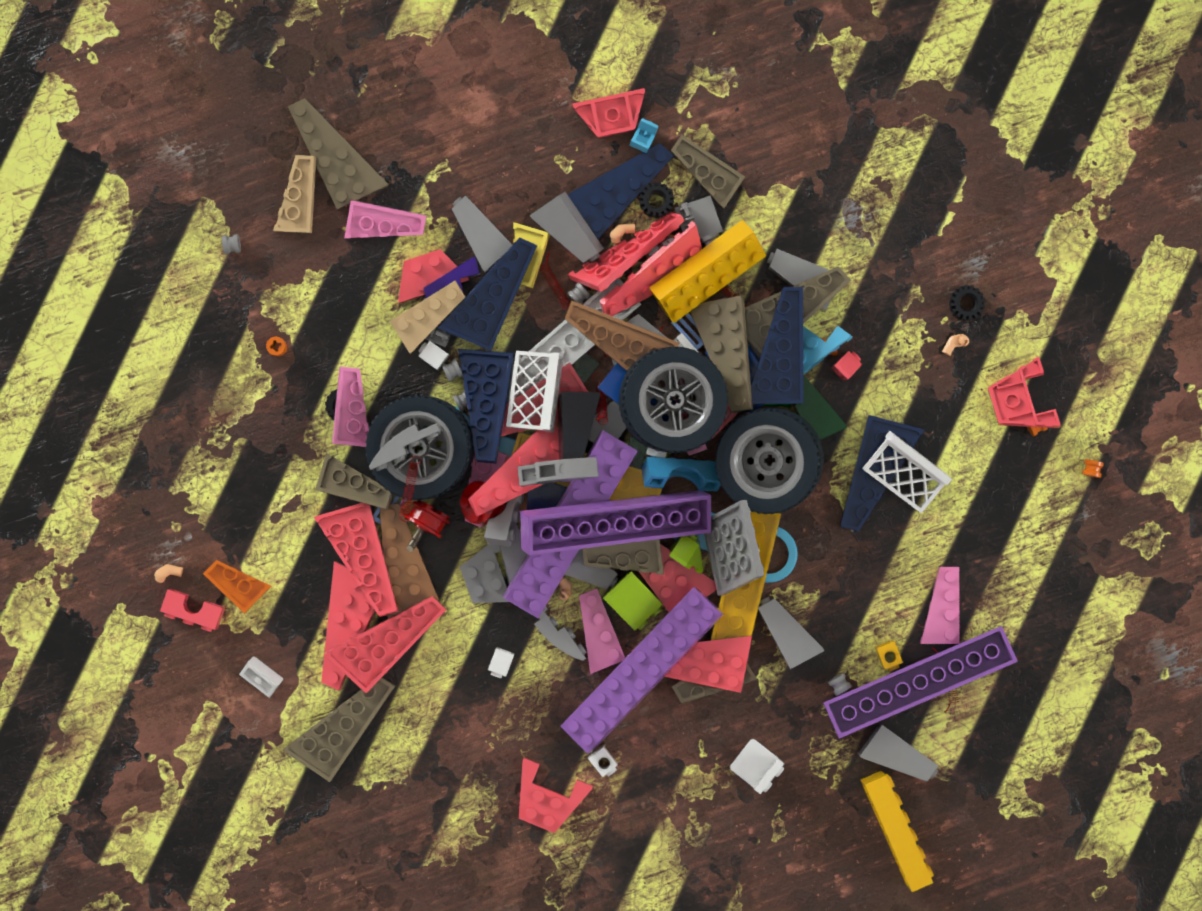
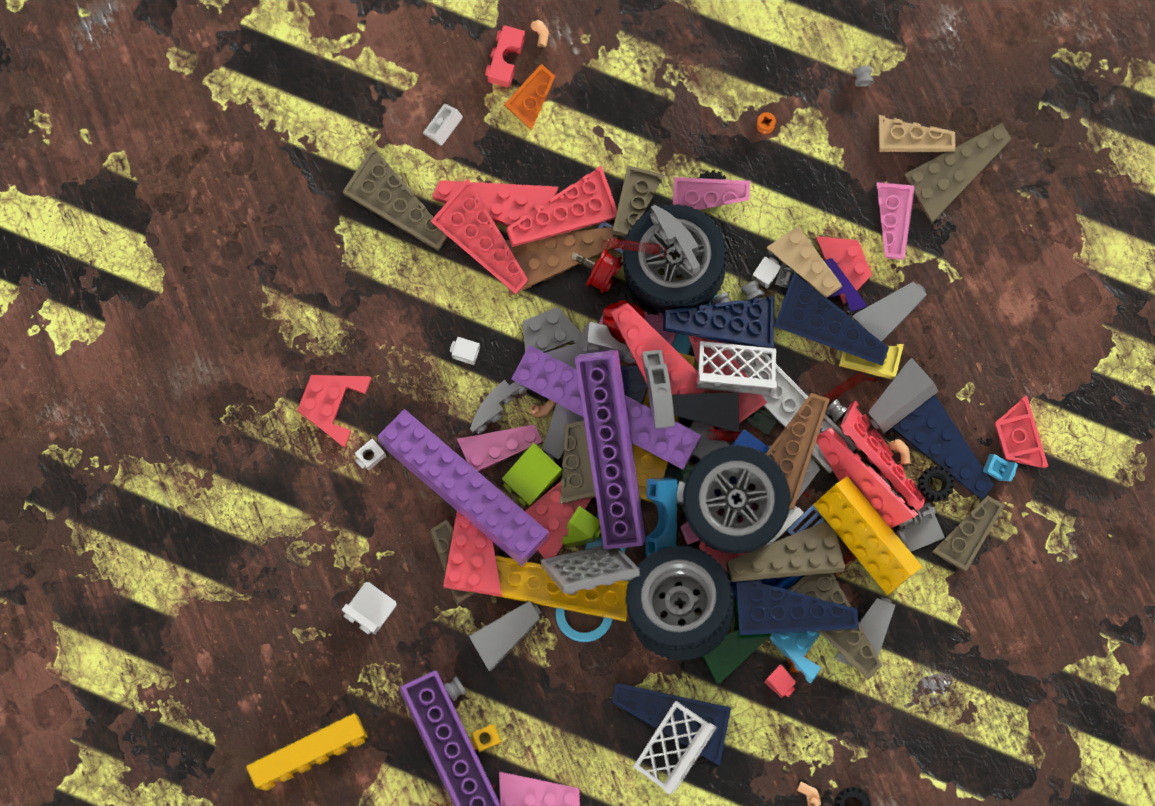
camera: 90 degrees right, 10 degrees down
light grey slope [858,723,938,781] -> none

